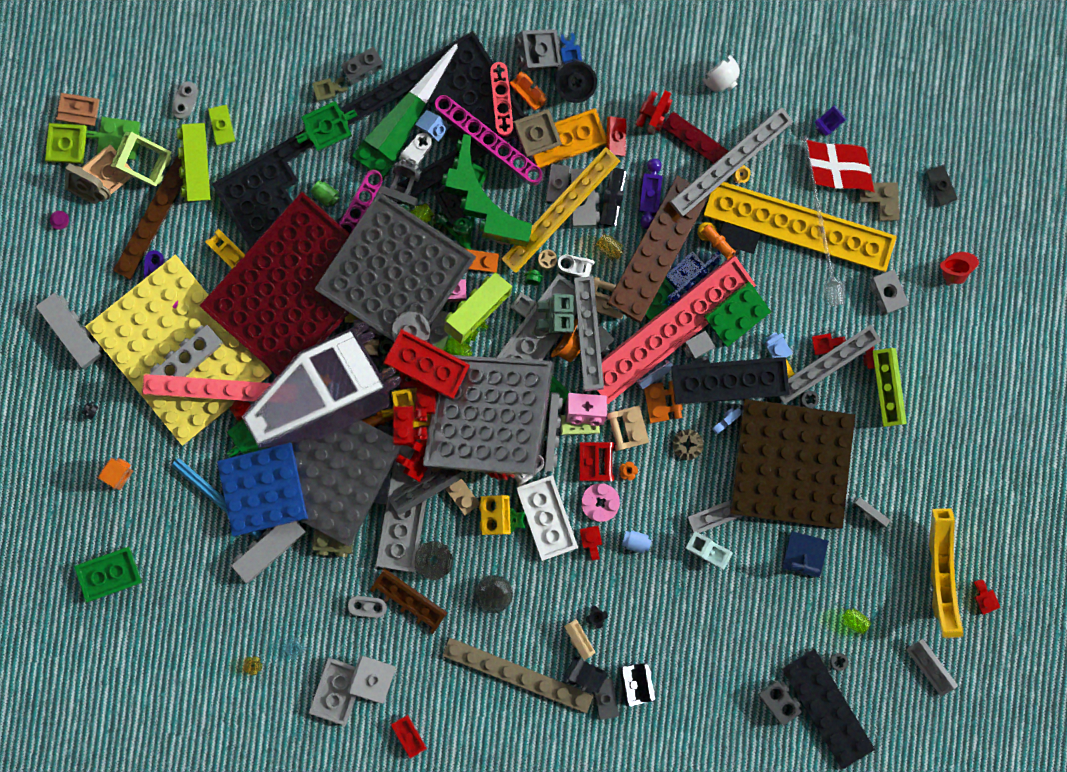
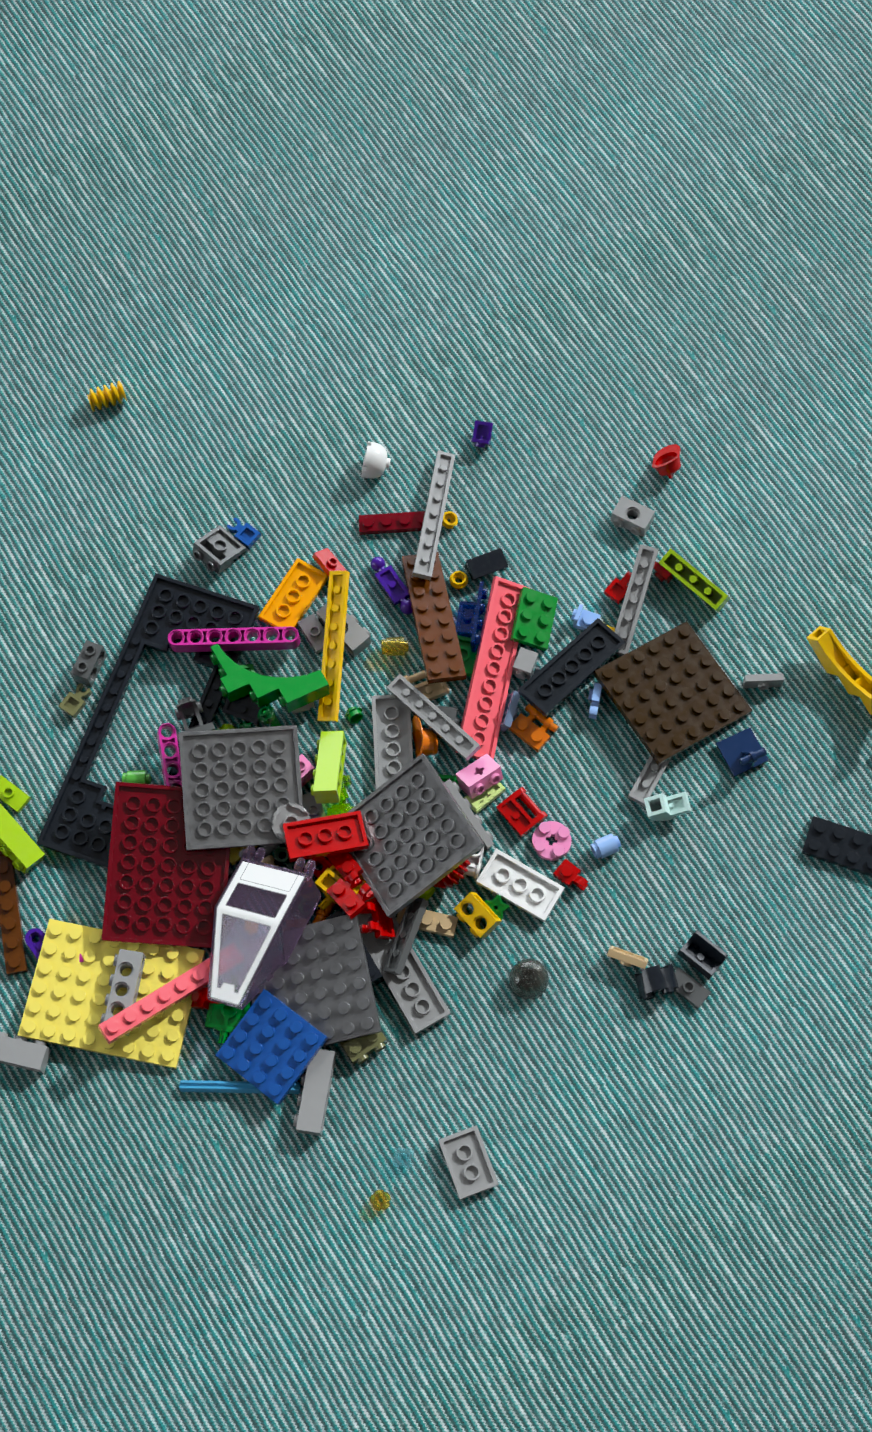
camera: 30 degrees left, 15 degrees down
green plate [74,546,143,603] -> none
black plate [81,401,98,420] -> none
orange brick [98,457,133,490] -> none
yellow plate [205,228,245,269] -> none
green plate [296,101,357,152] -> none
light grey plate [347,655,396,704] -> none
light grey plate [348,596,387,618] -> none
green plate [352,44,457,179] -> none
reddish brown hinge [370,568,448,635] -> none
red plate [391,715,427,759] -> none
white piece [399,133,432,165] -> none
clear smoke plate [414,541,453,580] -> none
light blue brick [415,110,450,142] -> none
dark tan plate [443,638,594,713] -> none
orange plate [466,249,499,273] -> none
coral beam [490,62,513,137] -> none
orange hinge [509,72,547,110] -> none
light grey tile [510,292,536,318] -> none
dark tan plate [513,109,562,157] -> none
sand green hips [536,294,574,334] -> none
tan wheel [538,249,557,270] -> none
black wheel [554,59,597,103] -> none
white piece [557,254,595,278] -> none
black plate [586,606,608,629] -> none
black piece [600,168,627,227] -> none
tan plate [607,406,649,451] -> none
orange plate [619,461,638,480] -> none
red plate [635,90,673,135] -> none
dark tan gear [673,429,703,460] -> none
orange pin [701,225,736,260] -> none
yellow plate [703,182,897,273] -> none
dark grey brick [758,680,801,726] -> none
flag [800,136,875,307] -> none
dark grey bush [801,391,819,408] -> none
dark grey bush [830,653,849,671] -> none
clear neon green brick [842,607,872,635] -> none
dark tan plate [859,182,899,221] -> none
pearl dark grey plate [925,165,958,207] -> none

